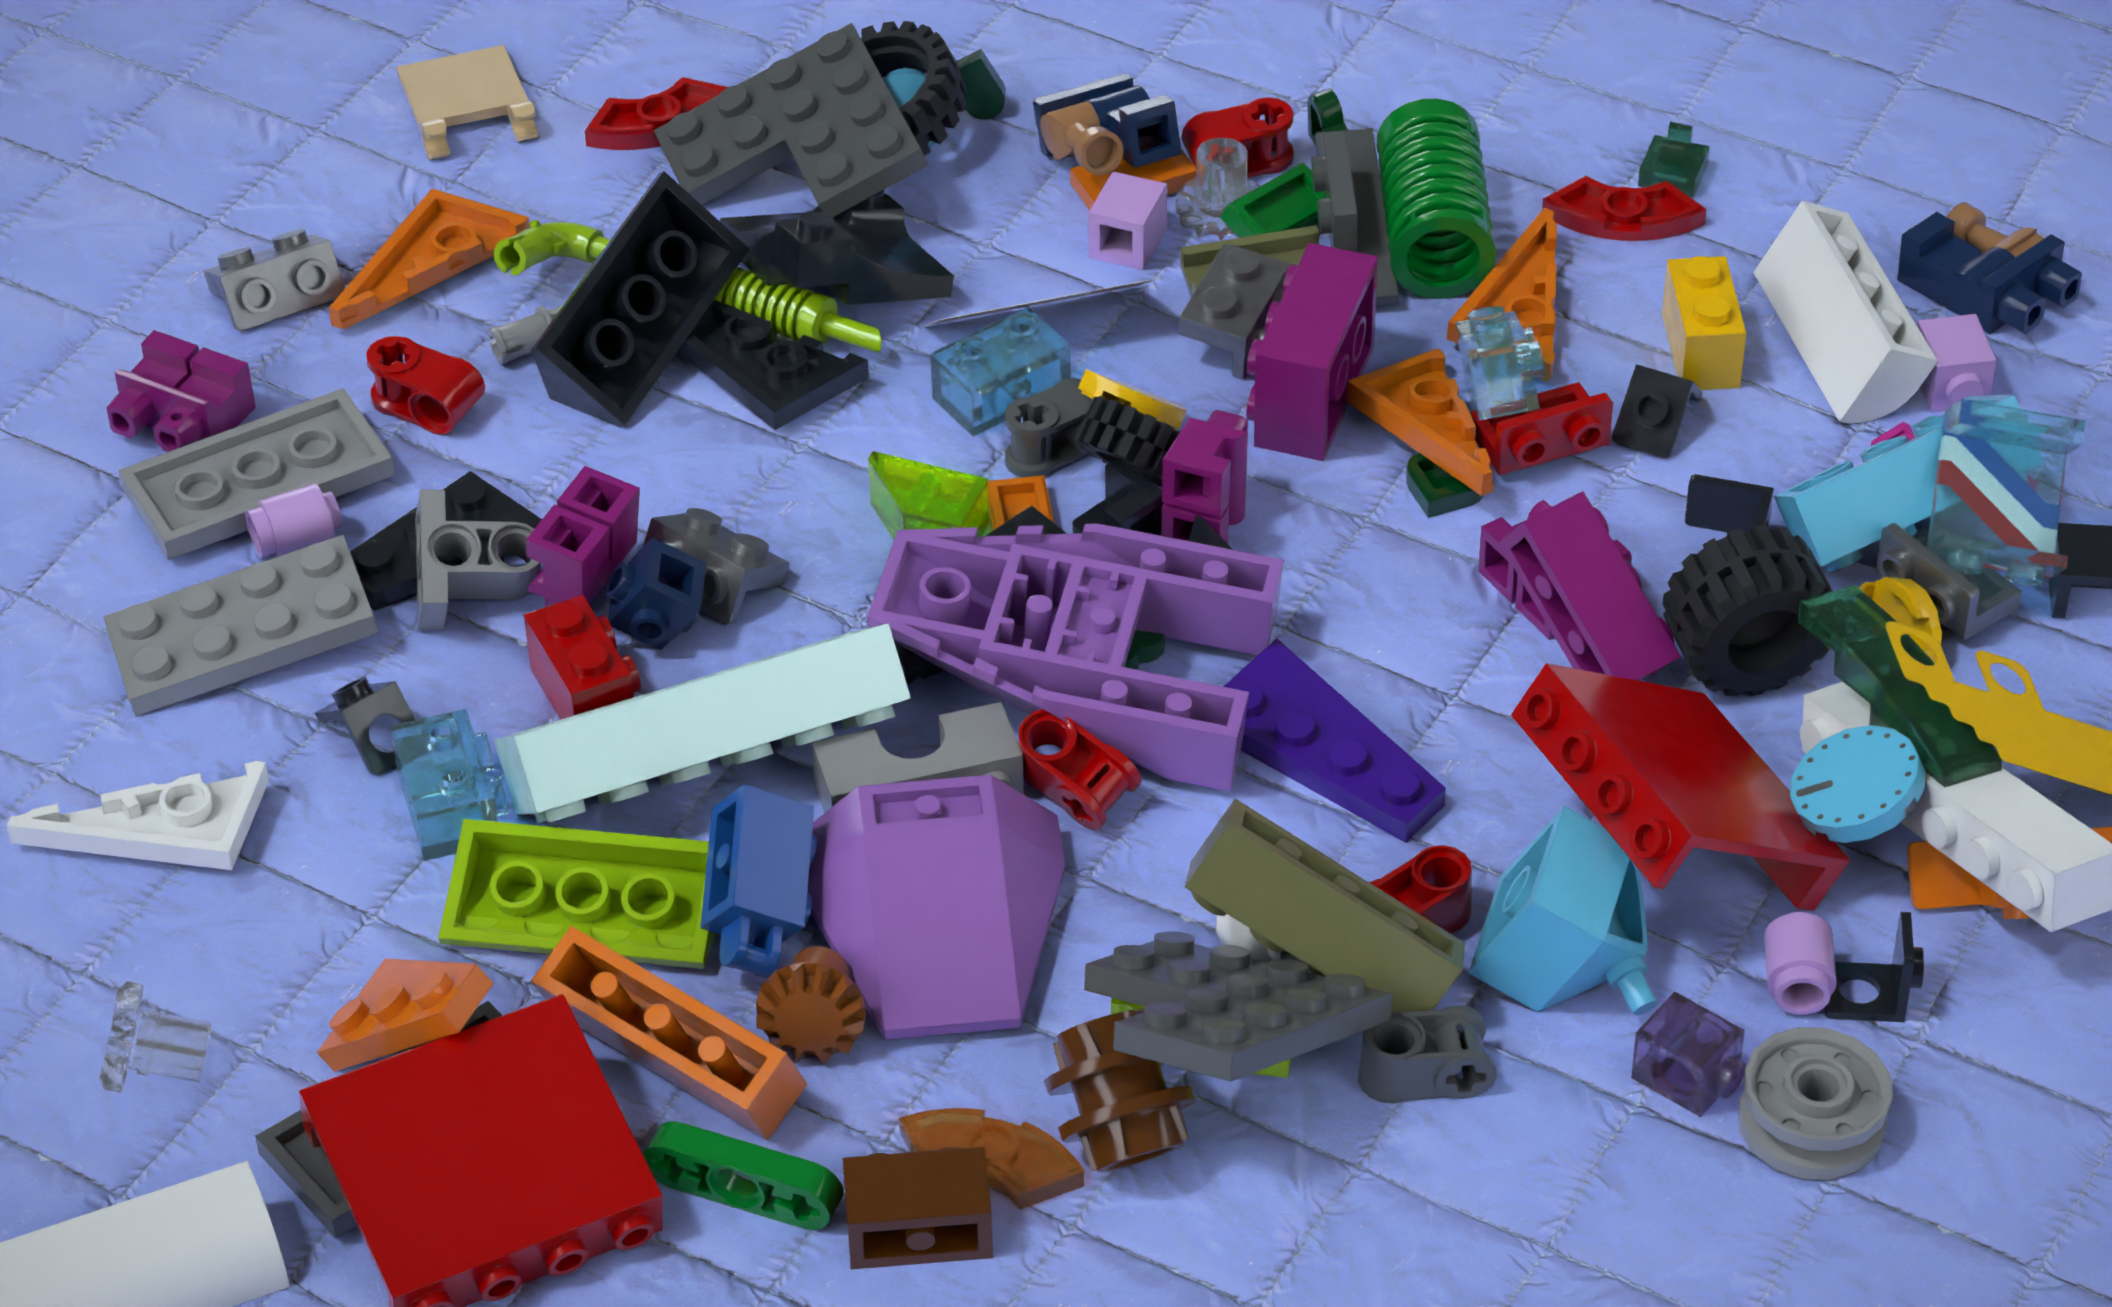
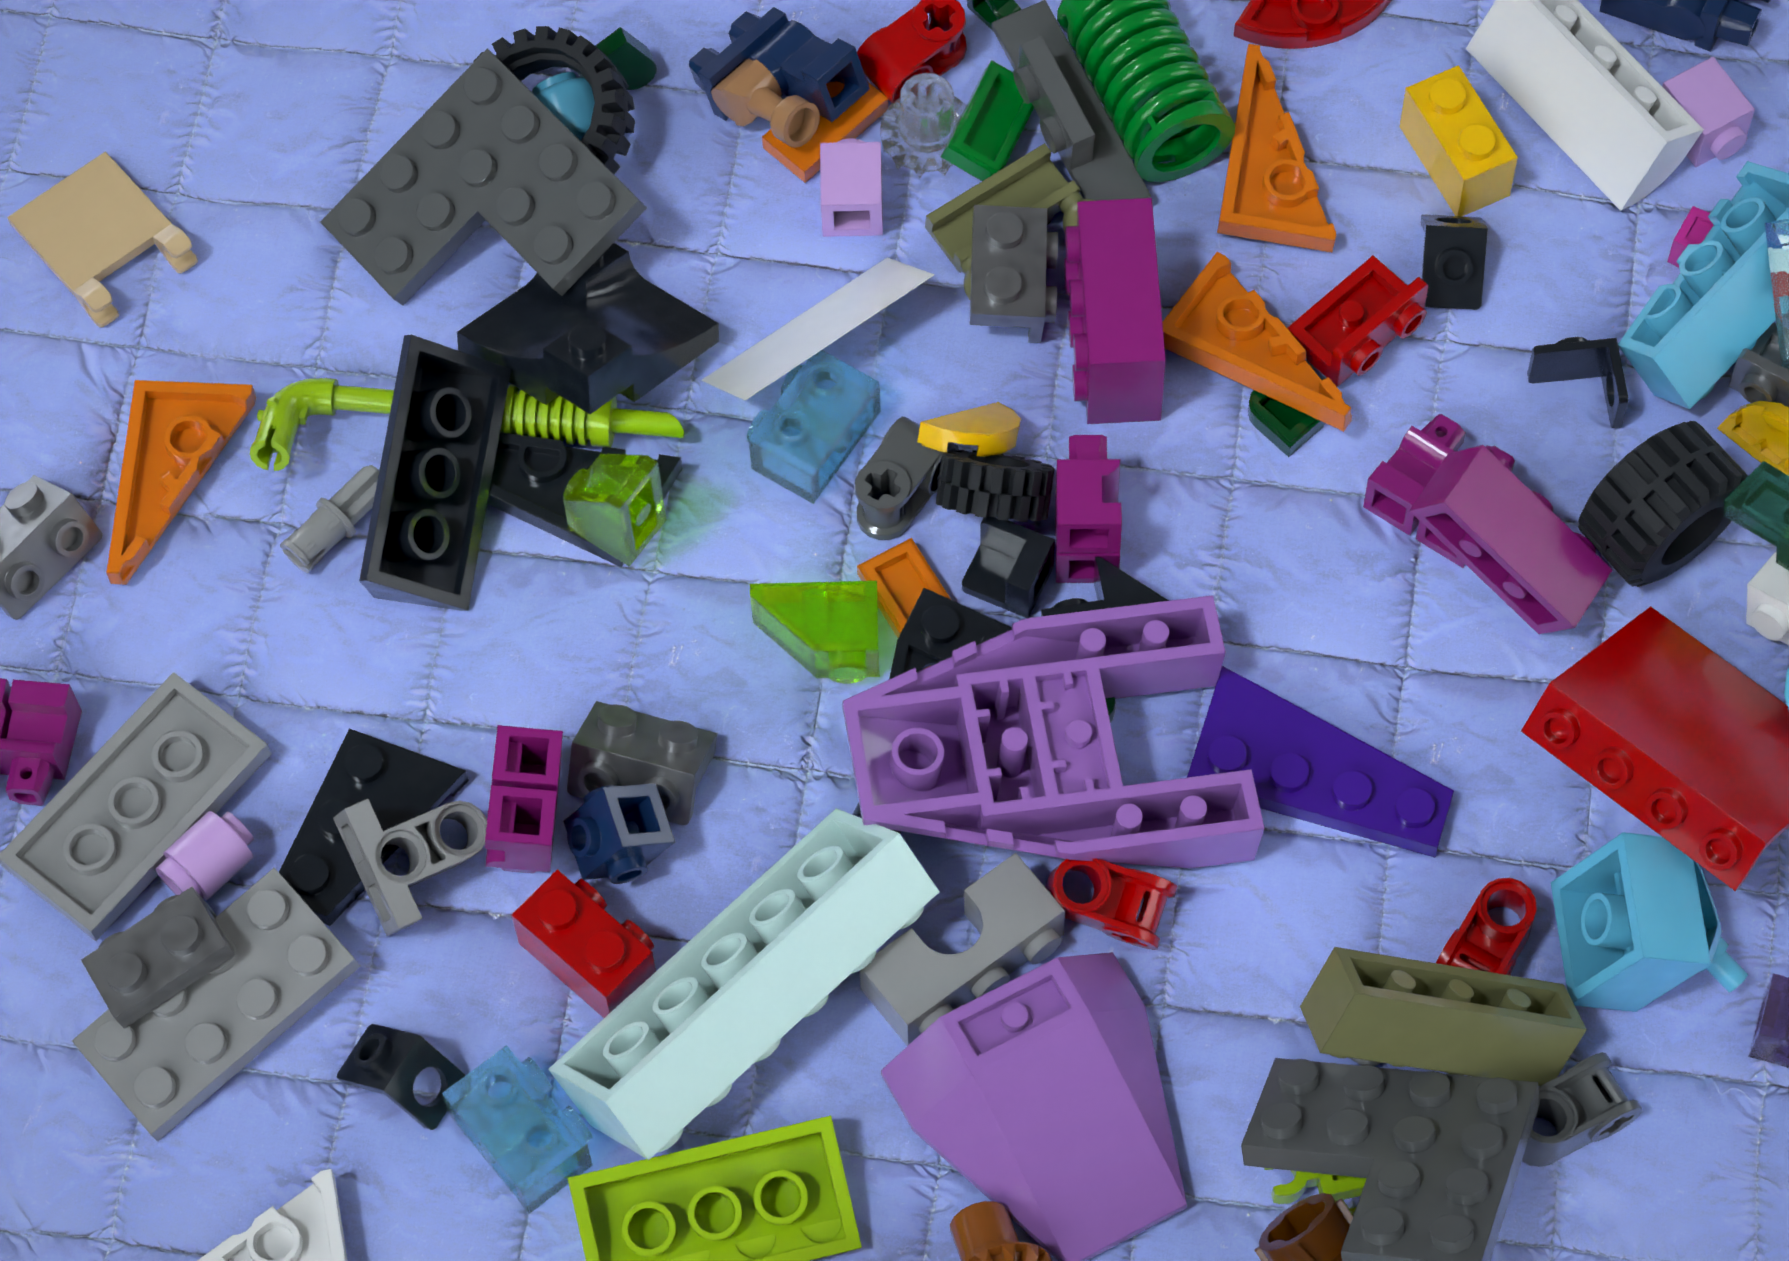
camera: 20 degrees left, 20 degrees up
red piece [366,336,486,435] -> none
red tile [585,77,728,150] -> none
blue brick [701,784,817,979] -> none
clear light blue brick [1455,306,1545,420] -> none
none -> flat silver bracket [81,887,236,1029]
none -> clear neon green slope [563,453,666,567]

